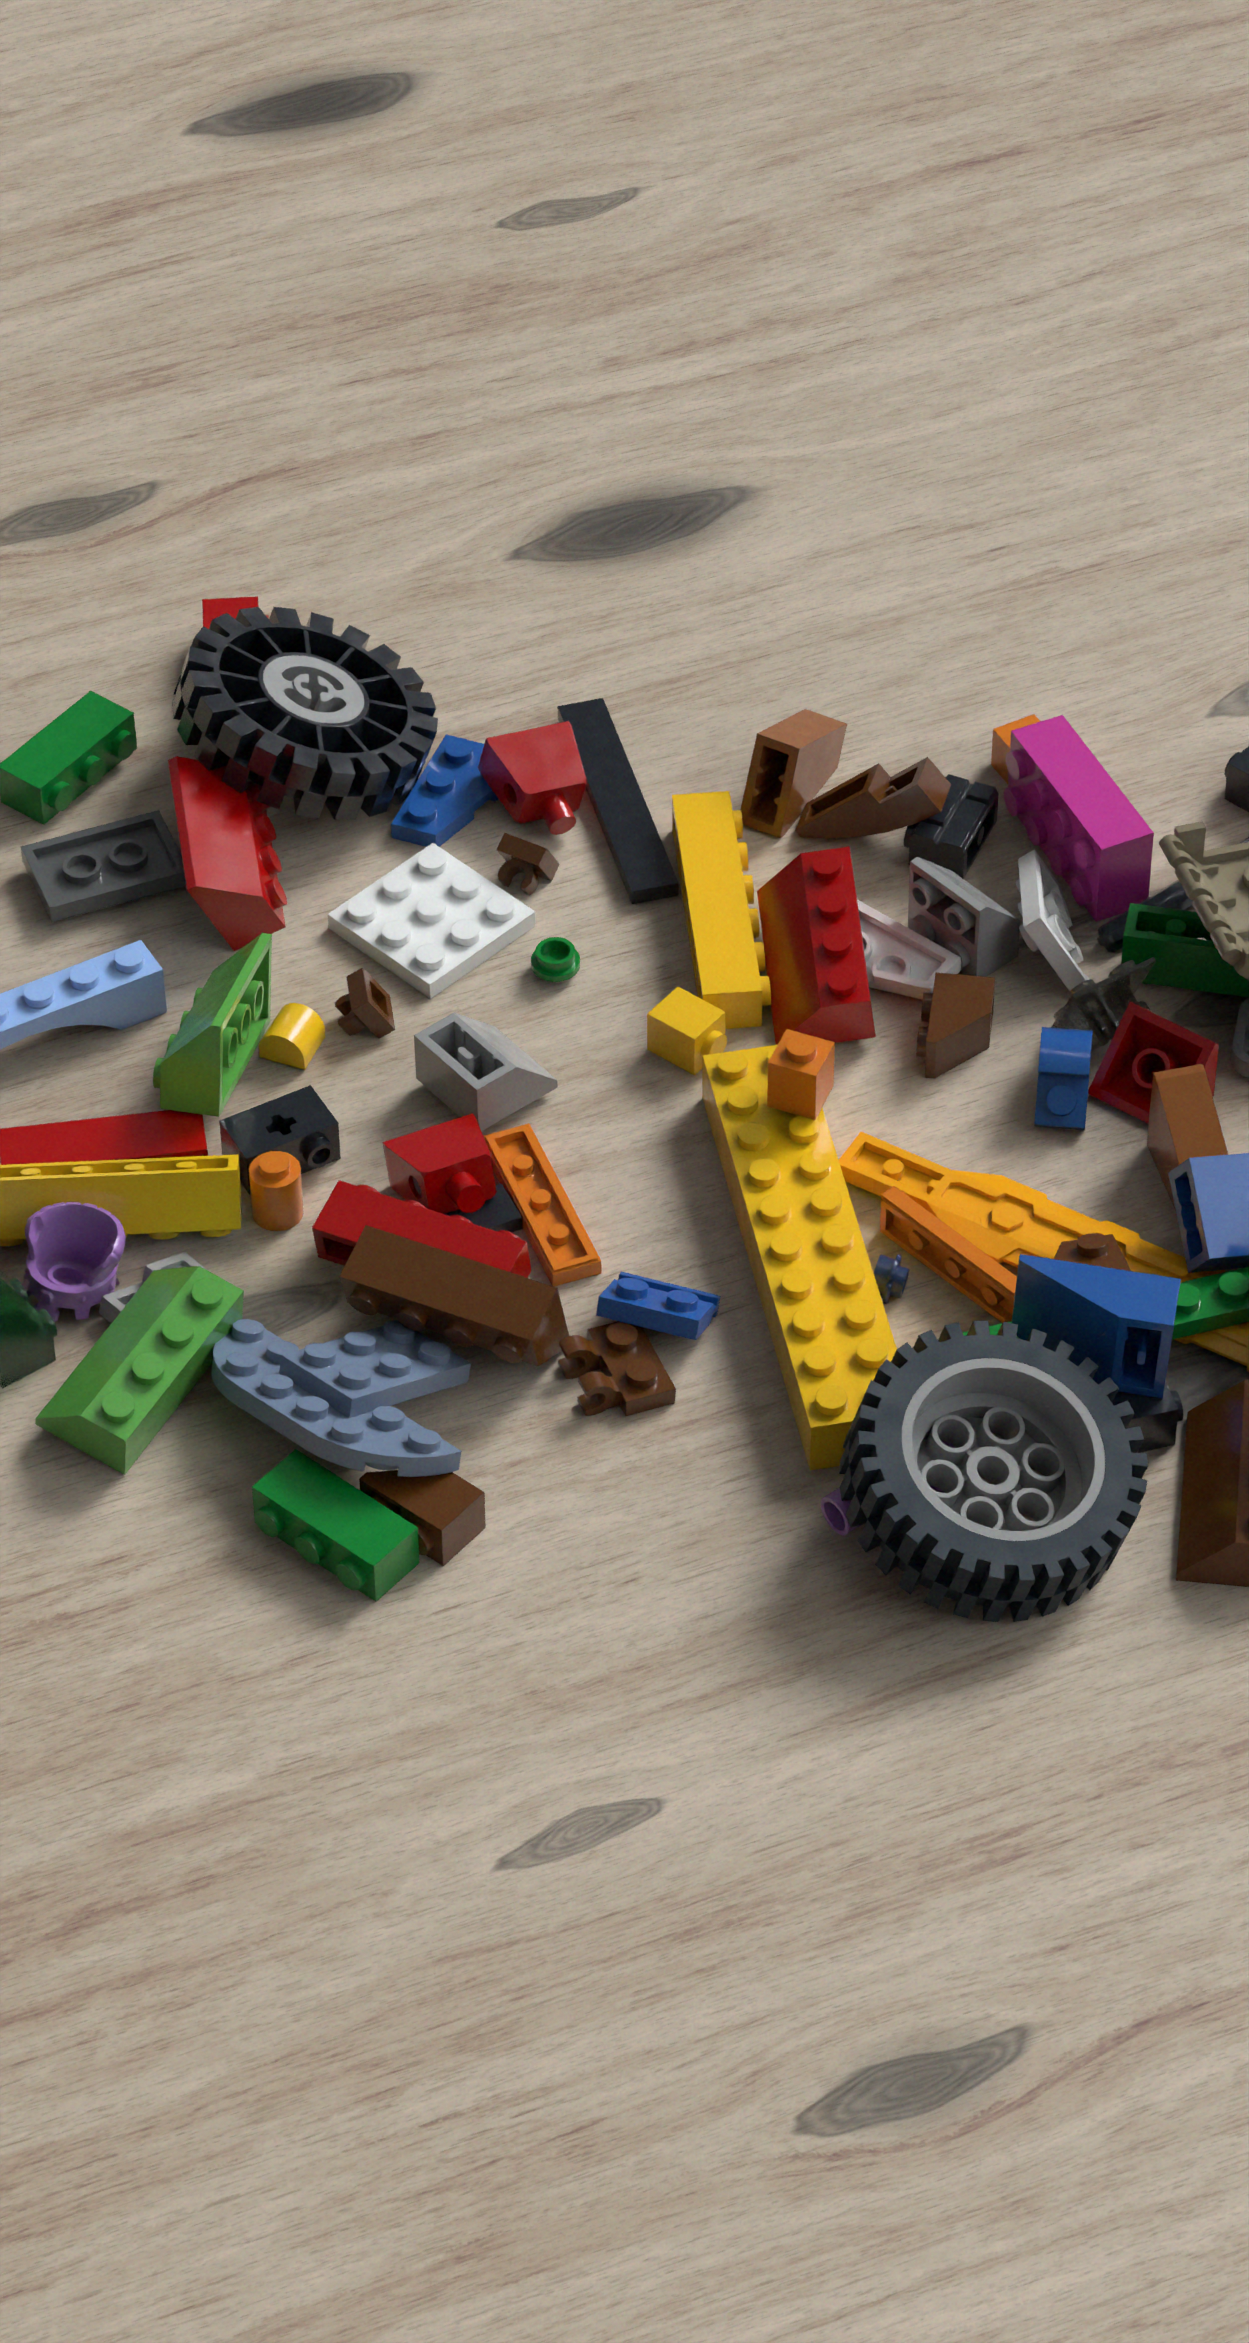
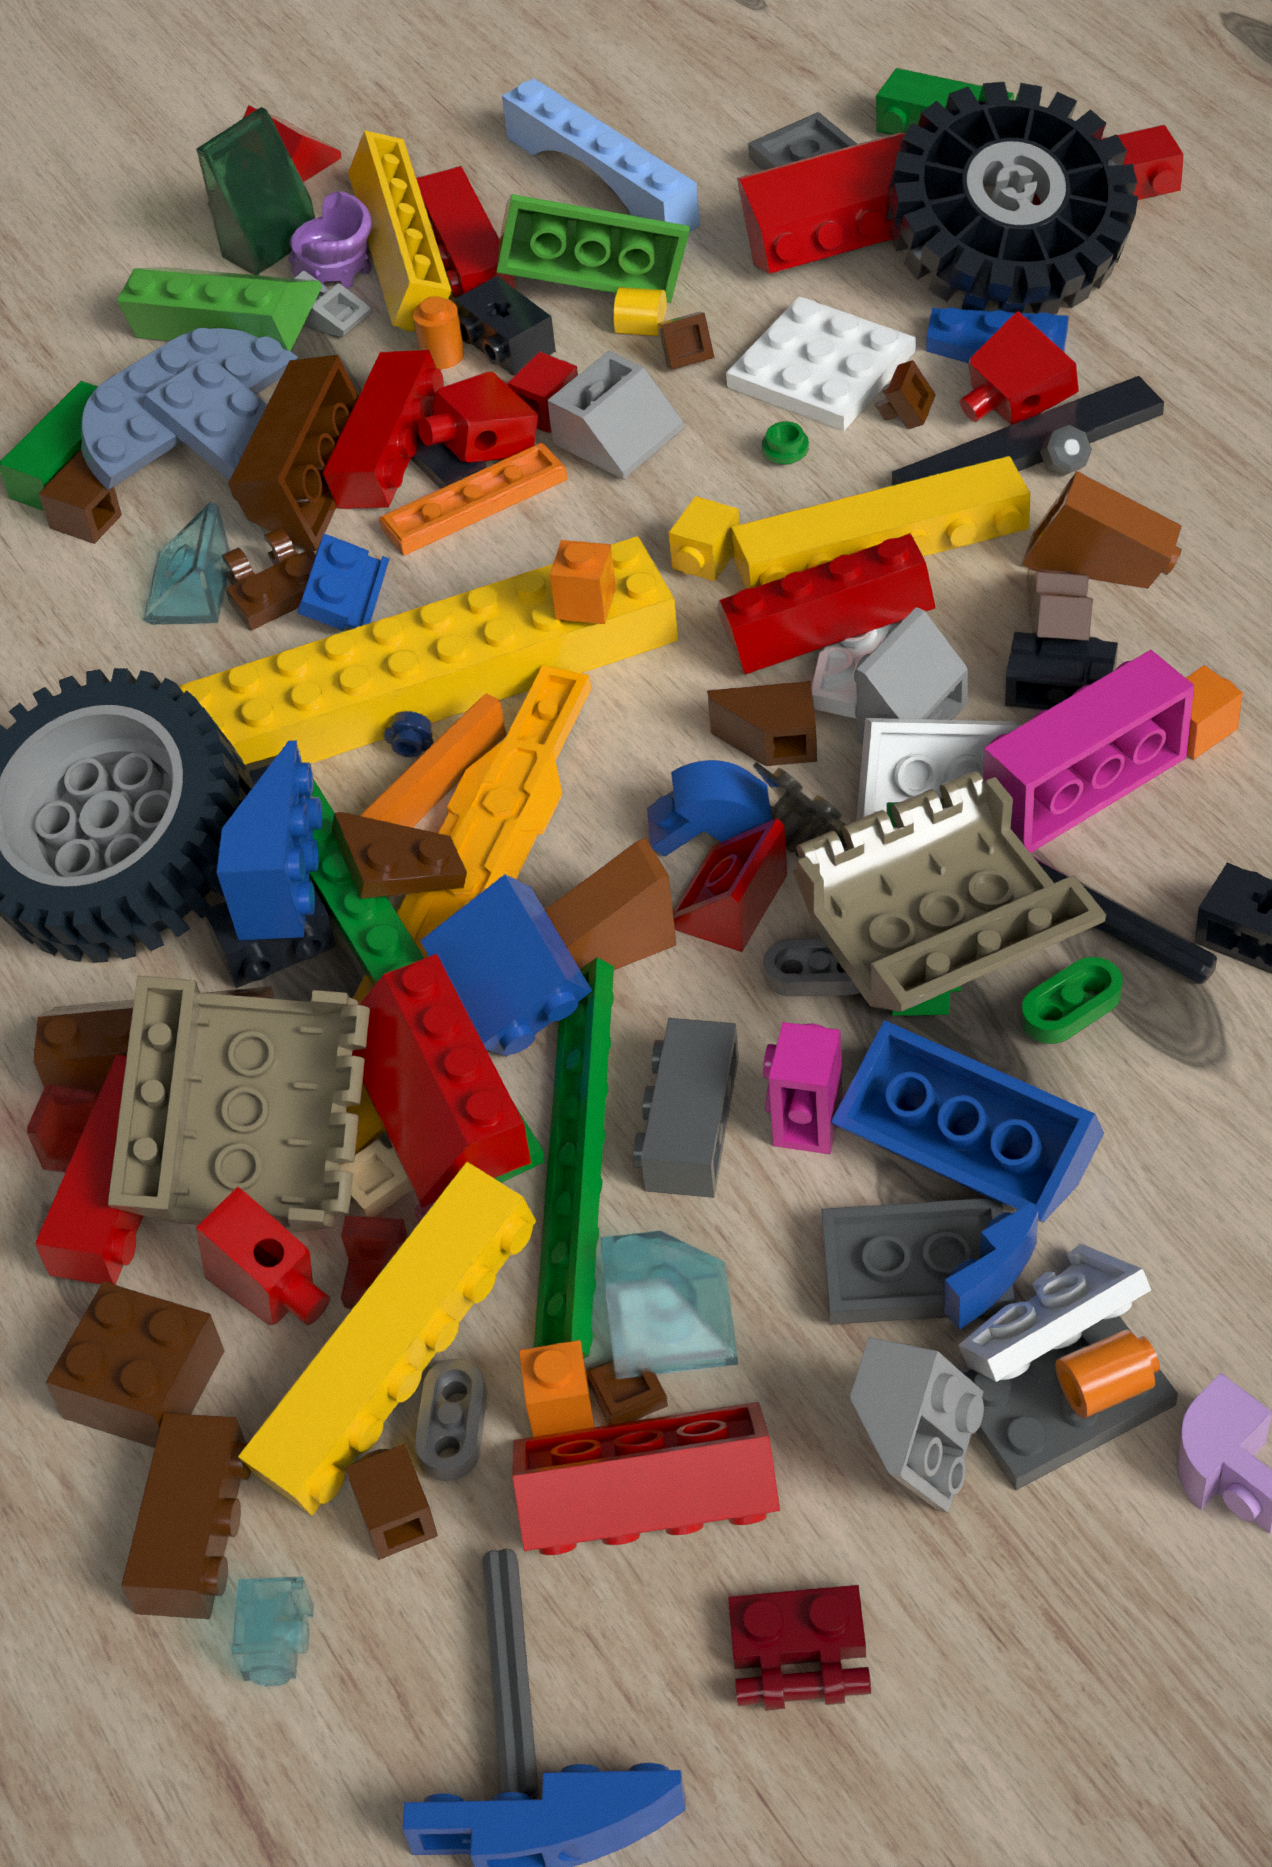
camera: 85 degrees right, 5 degrees up
none -> clear light blue slope [143,501,230,625]
none -> red brick [508,352,578,433]
none -> dark grey tile [1040,425,1092,476]

